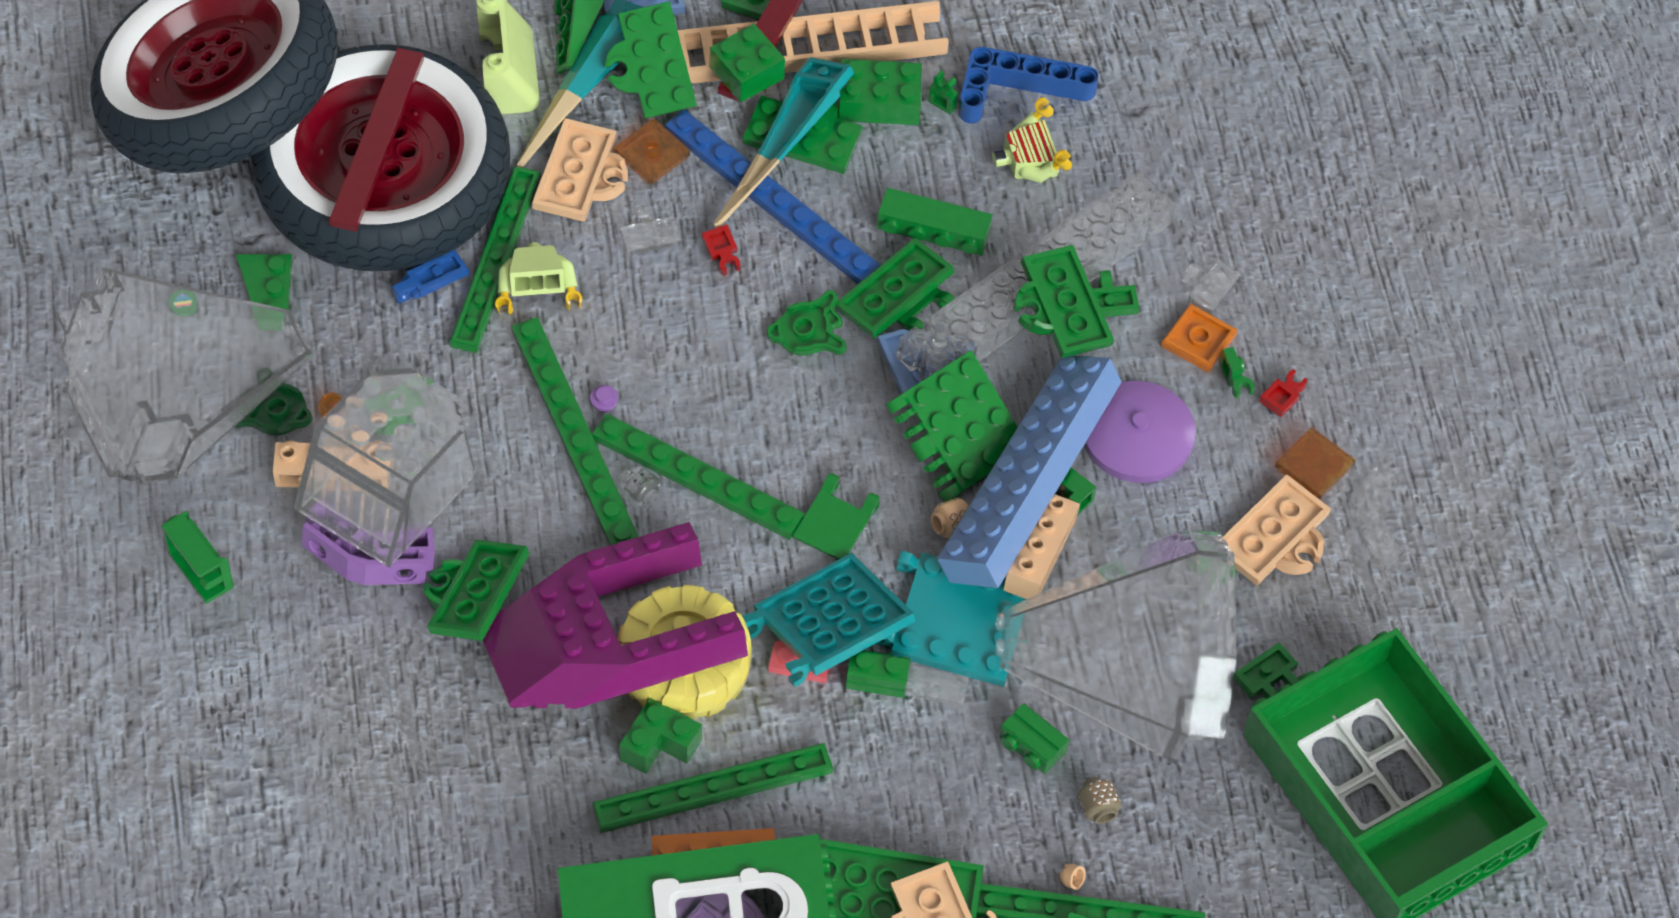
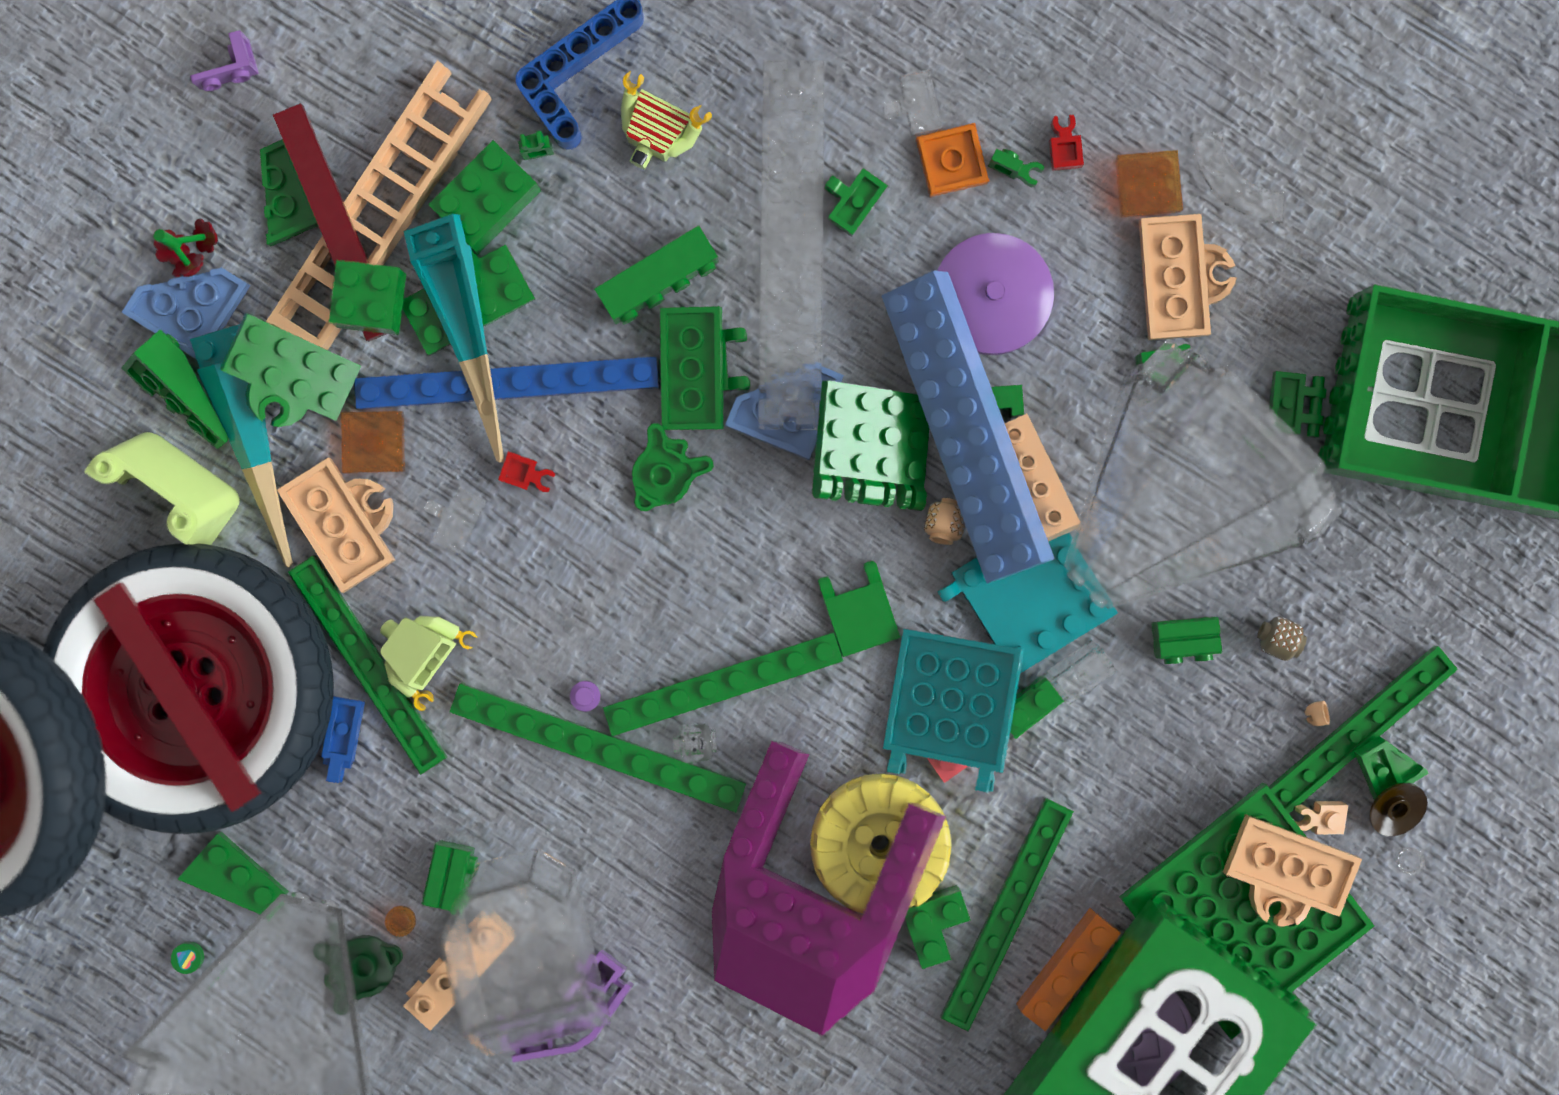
camera: 45 degrees left, 30 degrees up
green plate [423,539,530,641] -> none
green plate [1013,245,1115,359] -> none

